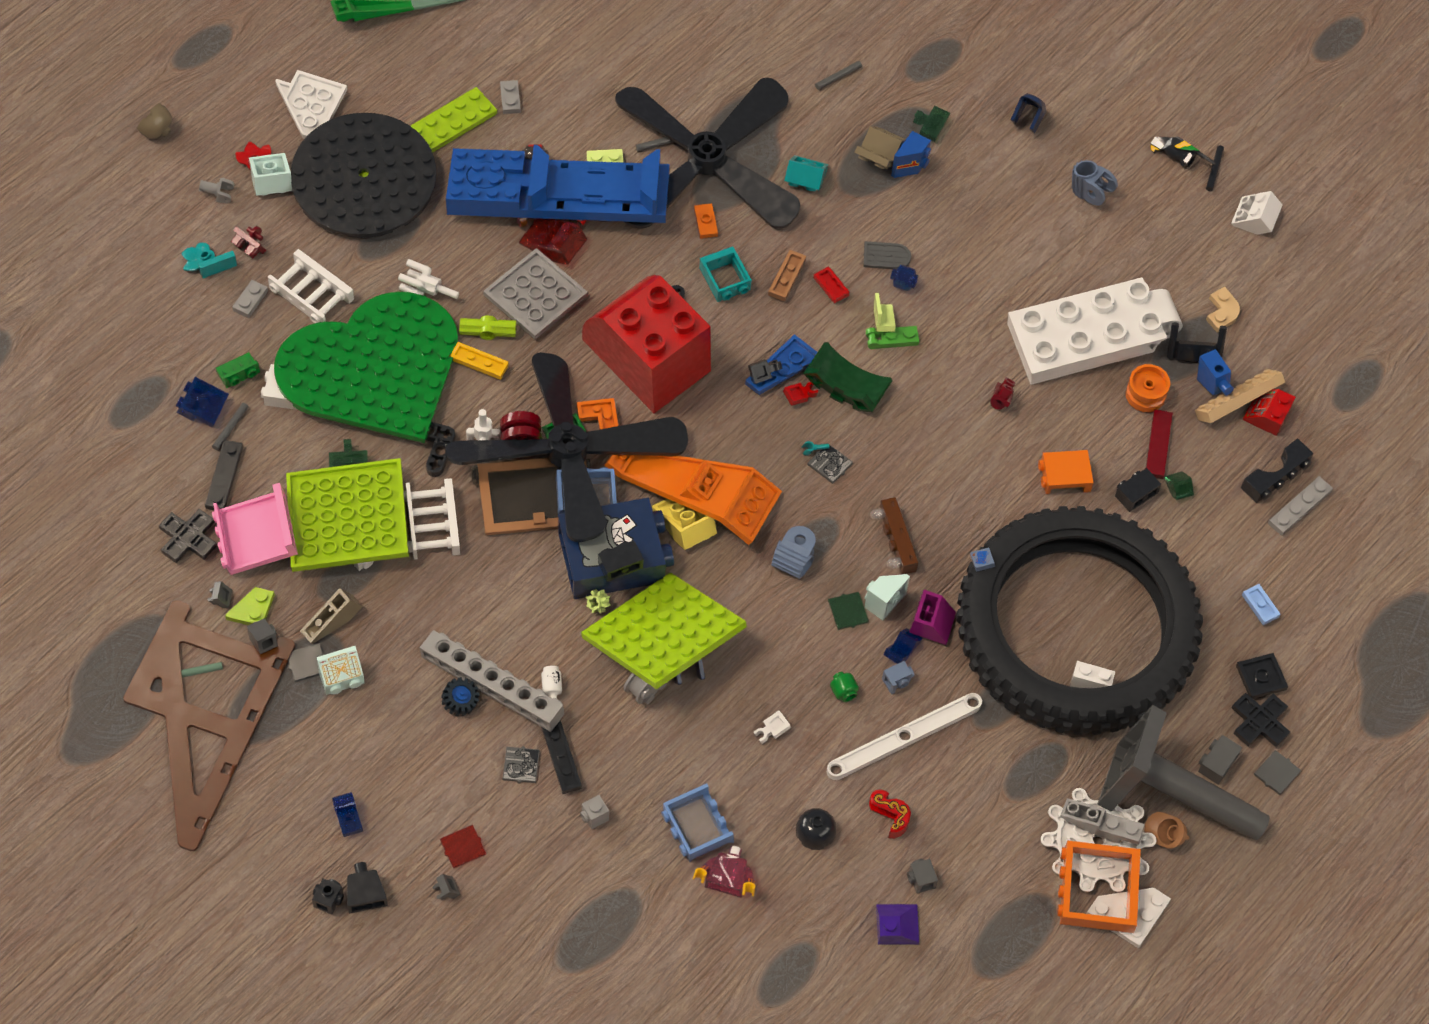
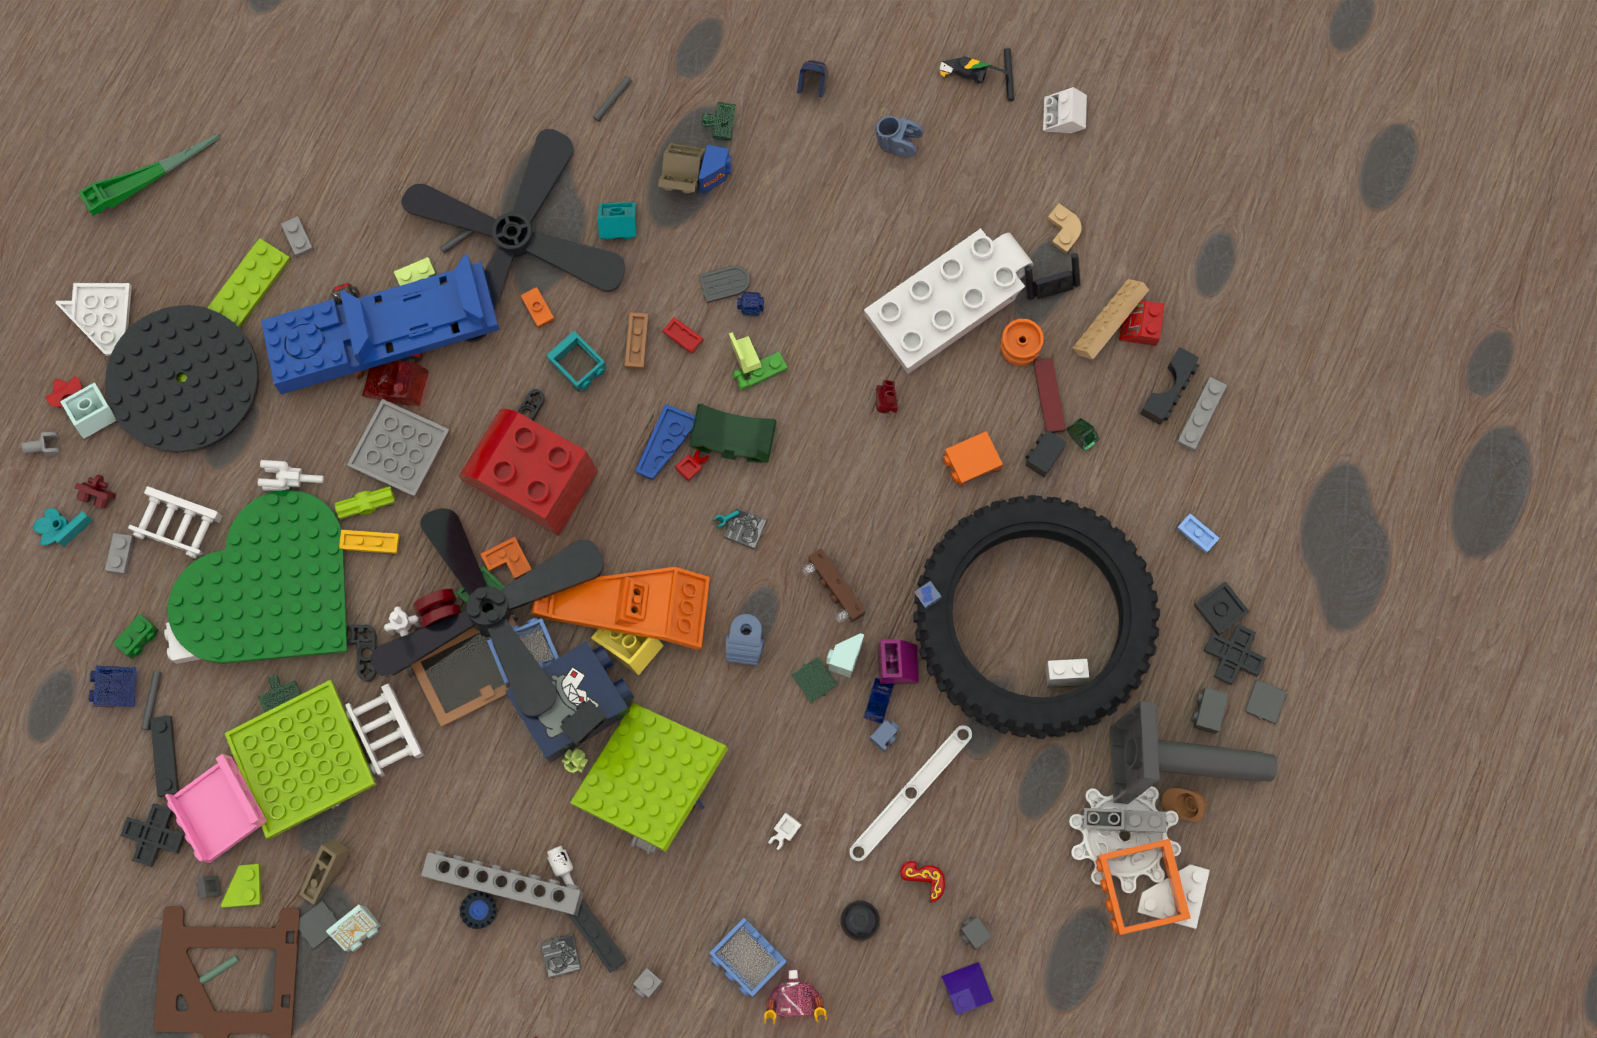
camera: 15 degrees left, 15 degrees up
dark grey brick [247,618,278,654] -> none
black plate [748,359,782,384] -> none
green head [830,672,859,702] -> none
blue torso [1197,349,1234,395] -> none

